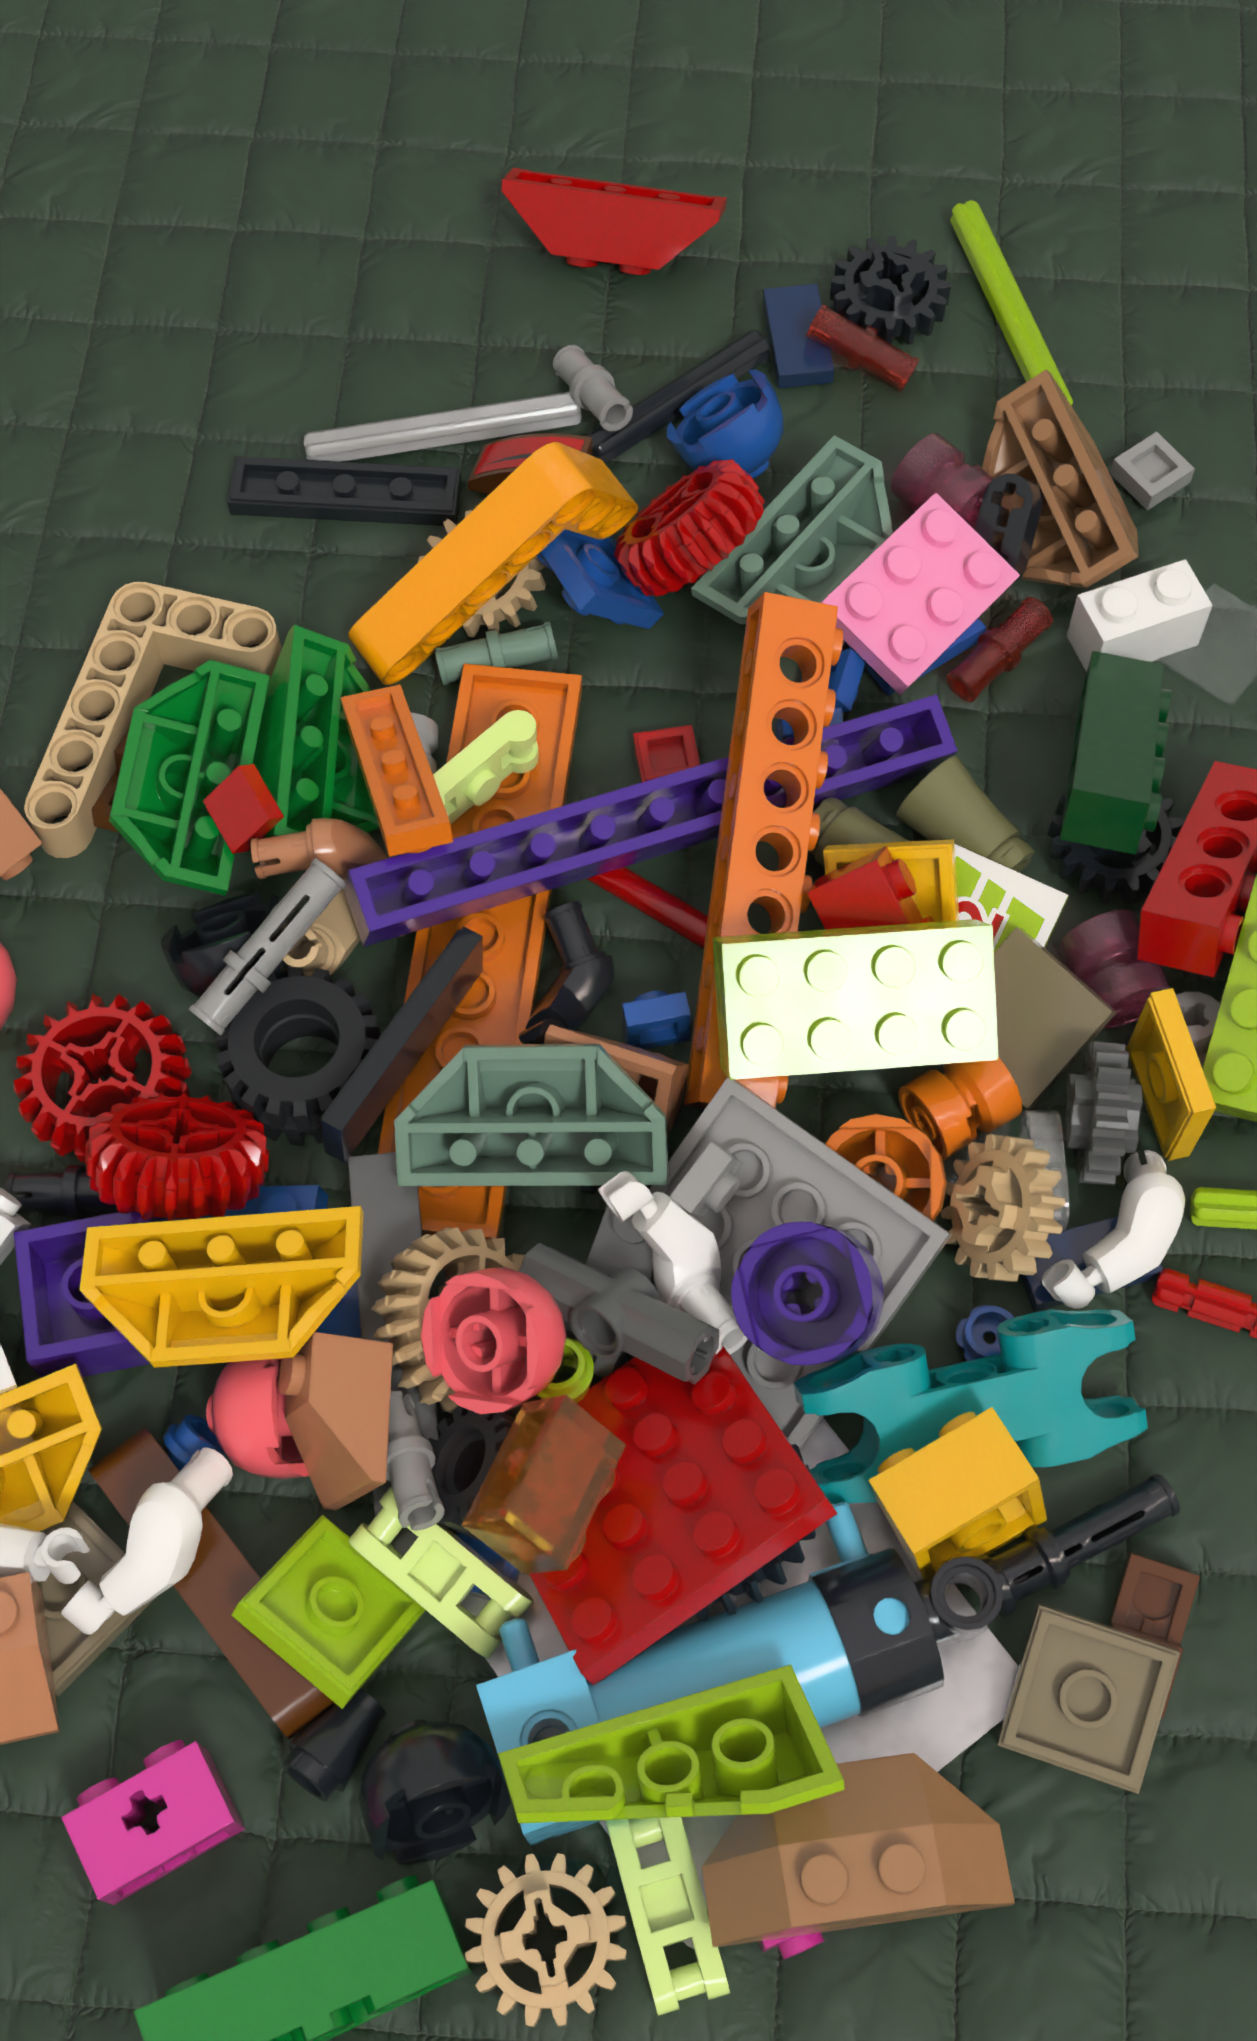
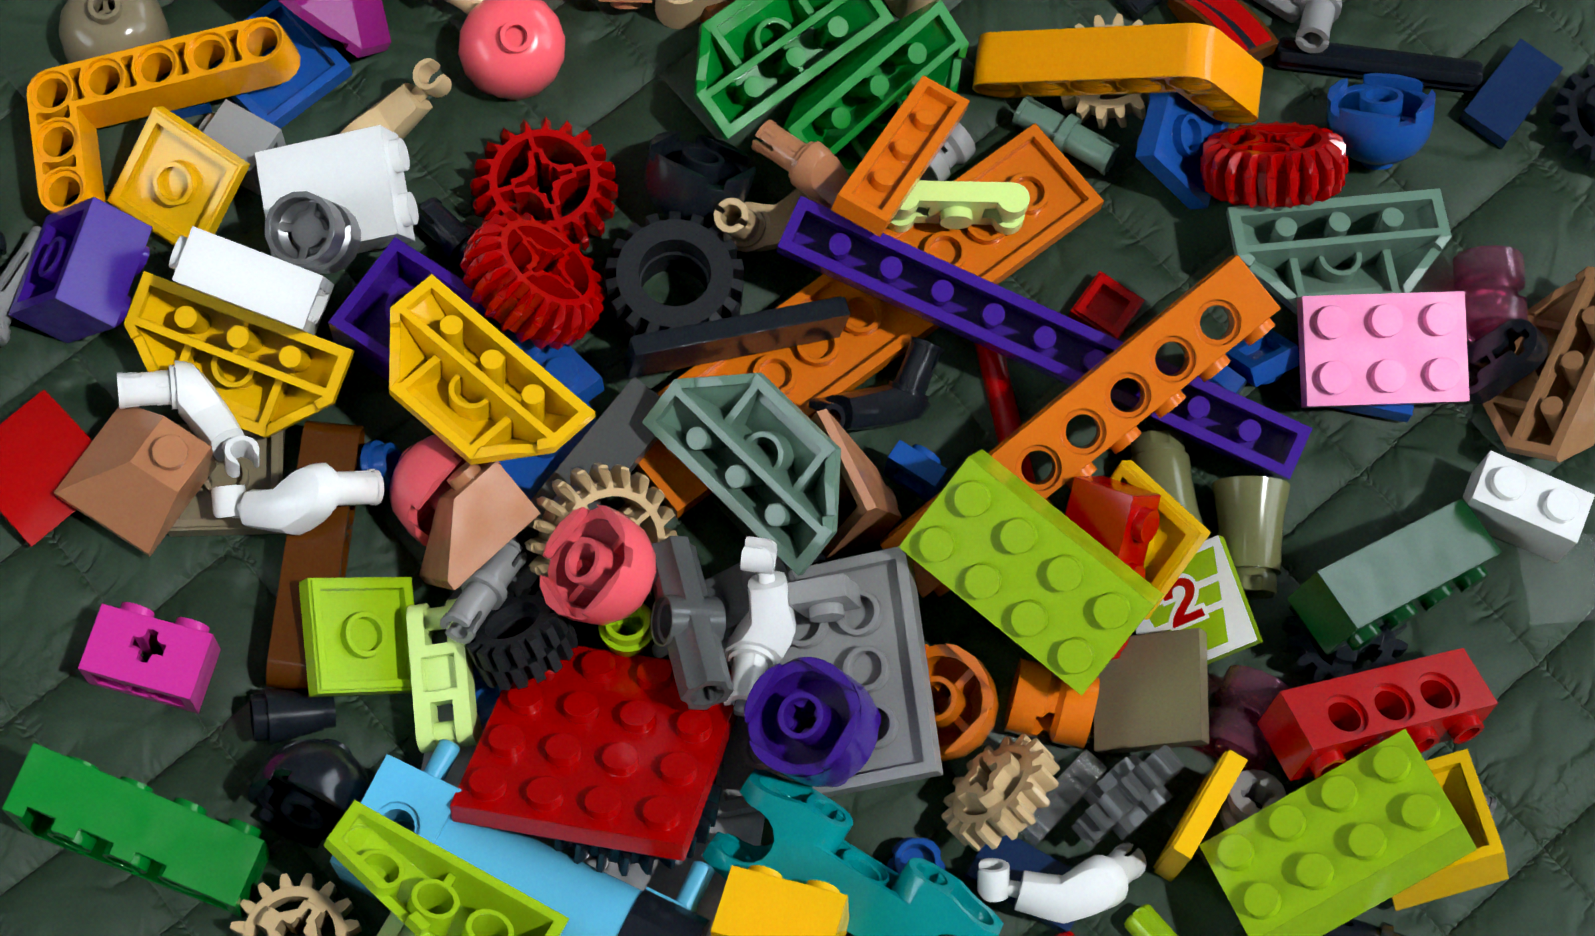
camera: 35 degrees right, 5 degrees up
light grey pin [189,858,346,1035] -> none
red tile [203,764,284,854] -> none
clear orange brick [462,1395,626,1574] -> none
clear red pin [805,304,920,392] -> none
clear red pin [946,597,1054,703] -> none

